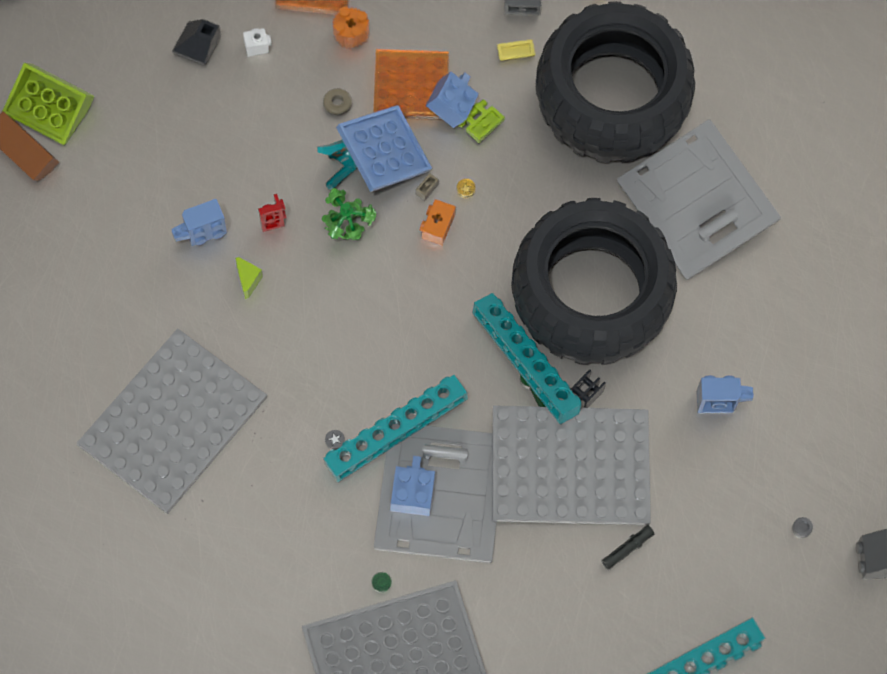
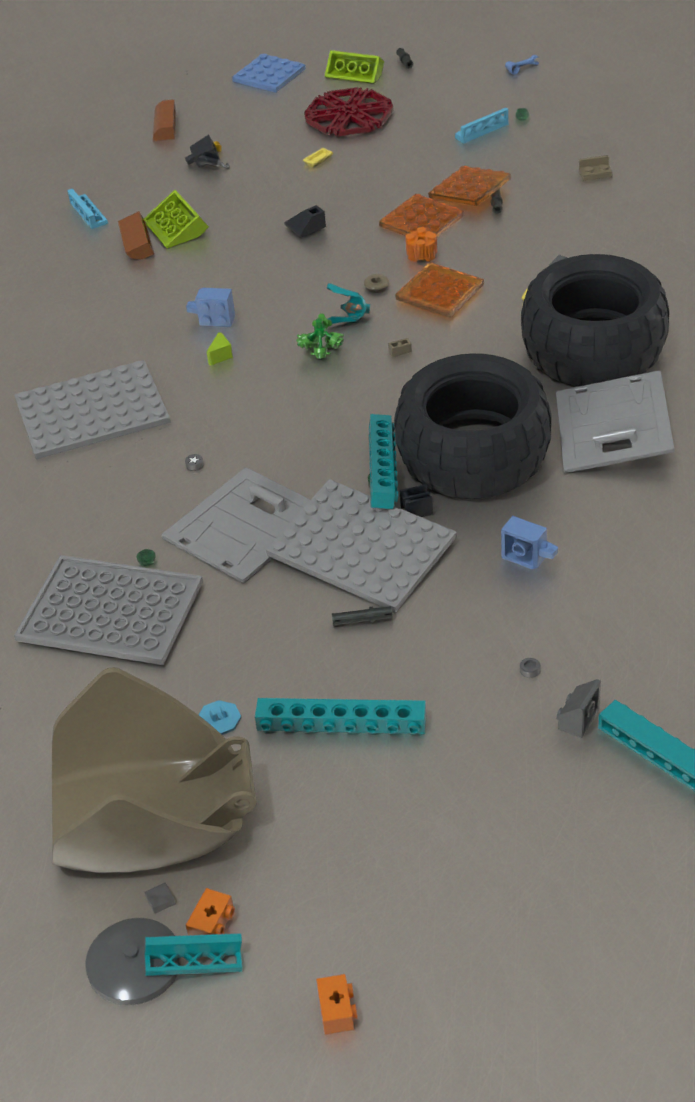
camera: 40 degrees right, 25 degrees down
white brick [243,28,271,57] -> none
red bracket [258,194,286,232] -> none
teal brick [323,375,468,483] -> none
medium blue plate [336,105,432,192] -> none
medium blue hinge [390,456,435,516] -> none
orange brick [419,199,456,246] -> none
medium blue hinge [426,72,479,128] -> none
clear yellow tile [457,179,475,198] -> none
lime plate [458,99,505,143] -> none

